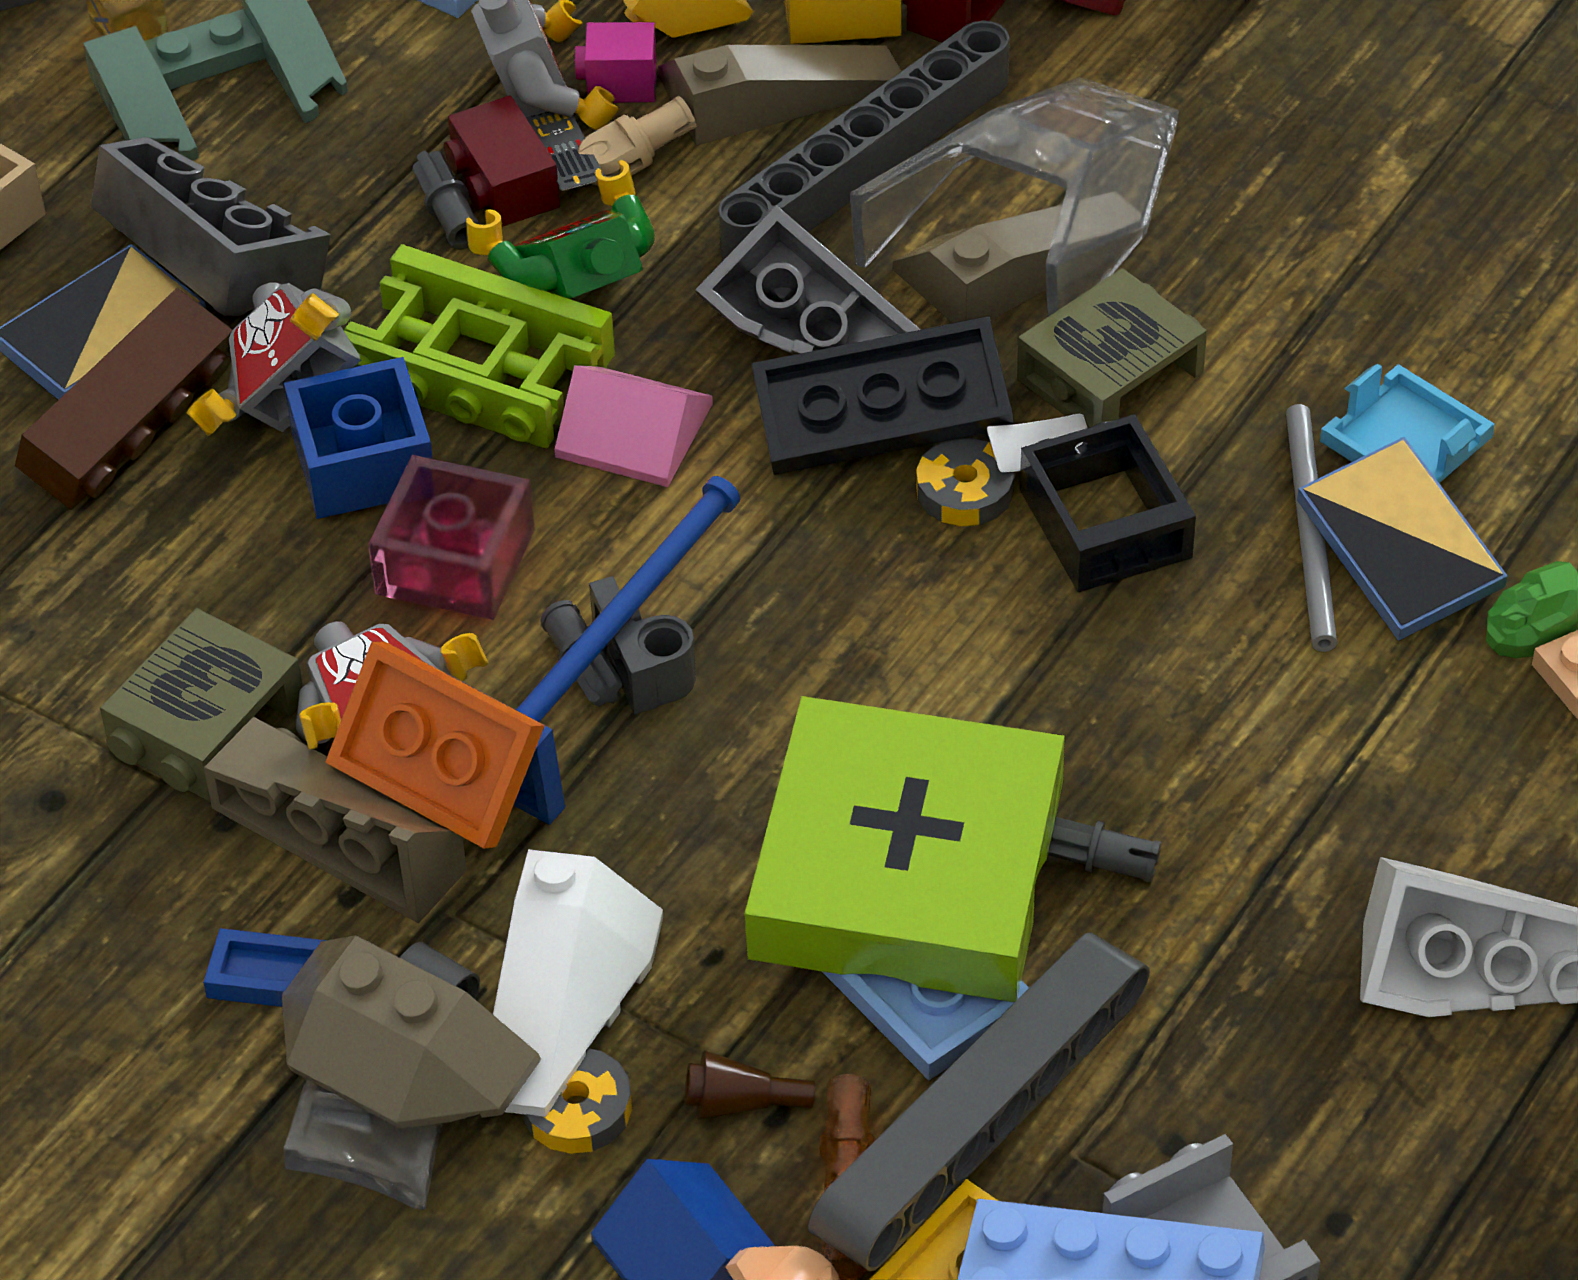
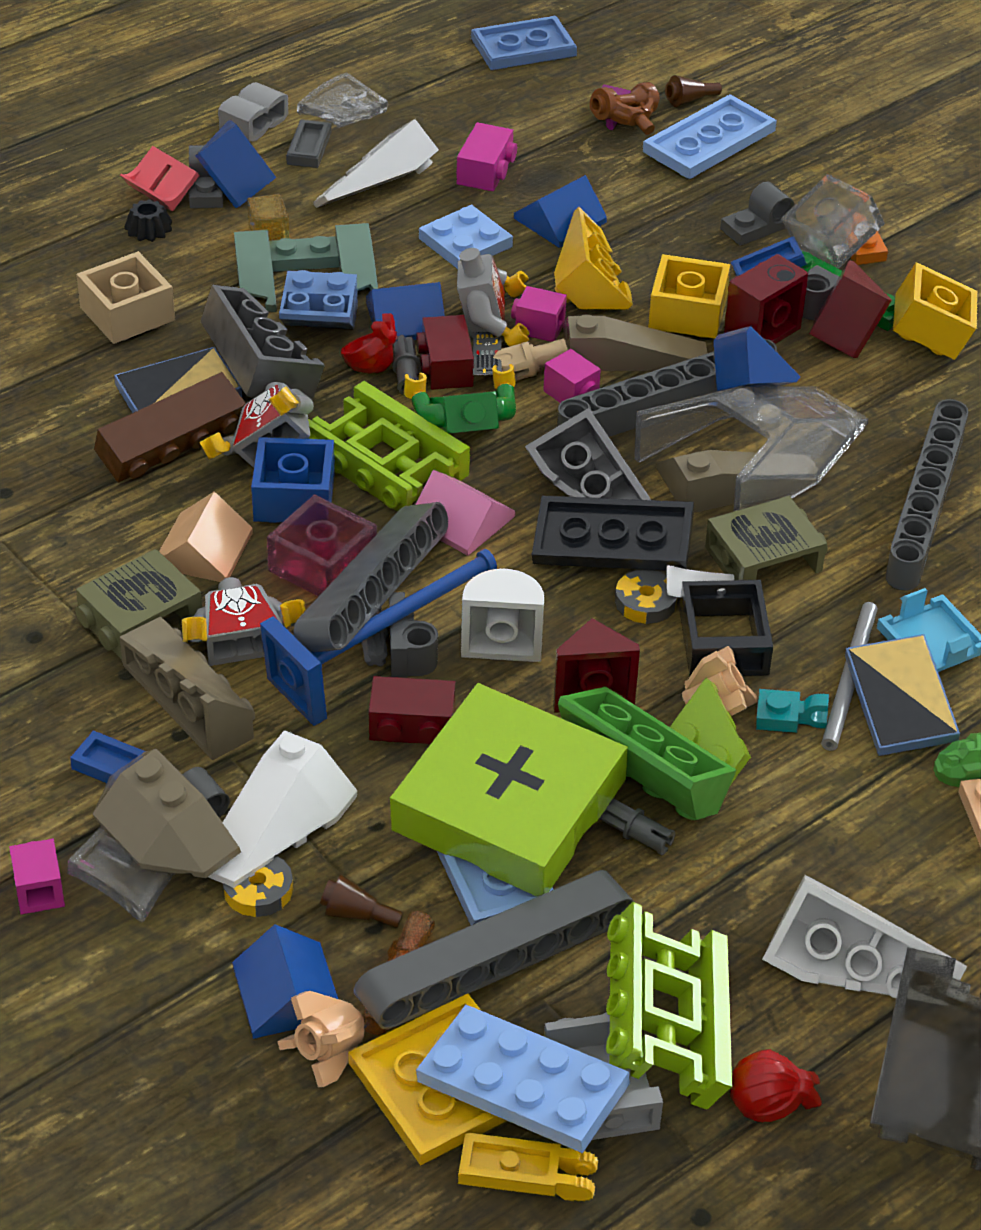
camera: 15 degrees right, 5 degrees down
orange plate [325,642,545,849] -> none
none -> dark pink brick [9,838,65,915]
none -> light nougat slope [159,492,253,582]
none -> medium blue slope [279,270,357,329]
none -> dark grey beam [294,502,448,653]
none -> red piece [341,313,398,374]
none -> blue slope [366,282,445,341]
none -> dark red brick [369,676,456,745]
none -> white brick [461,569,544,662]
none -> dark pink brick [544,349,601,403]
none -> dark red slope [553,618,640,713]
none -> bright green slope [558,687,737,820]
none -> lime fence [606,902,732,1110]
none -> lime wing [670,678,751,784]
none -> light nougat brick [682,646,758,716]
none -> blue slope [713,326,801,391]
none -> red piece [729,1049,822,1122]
none -> teal plate [756,689,829,733]
none -> dark grey beam [886,399,968,591]

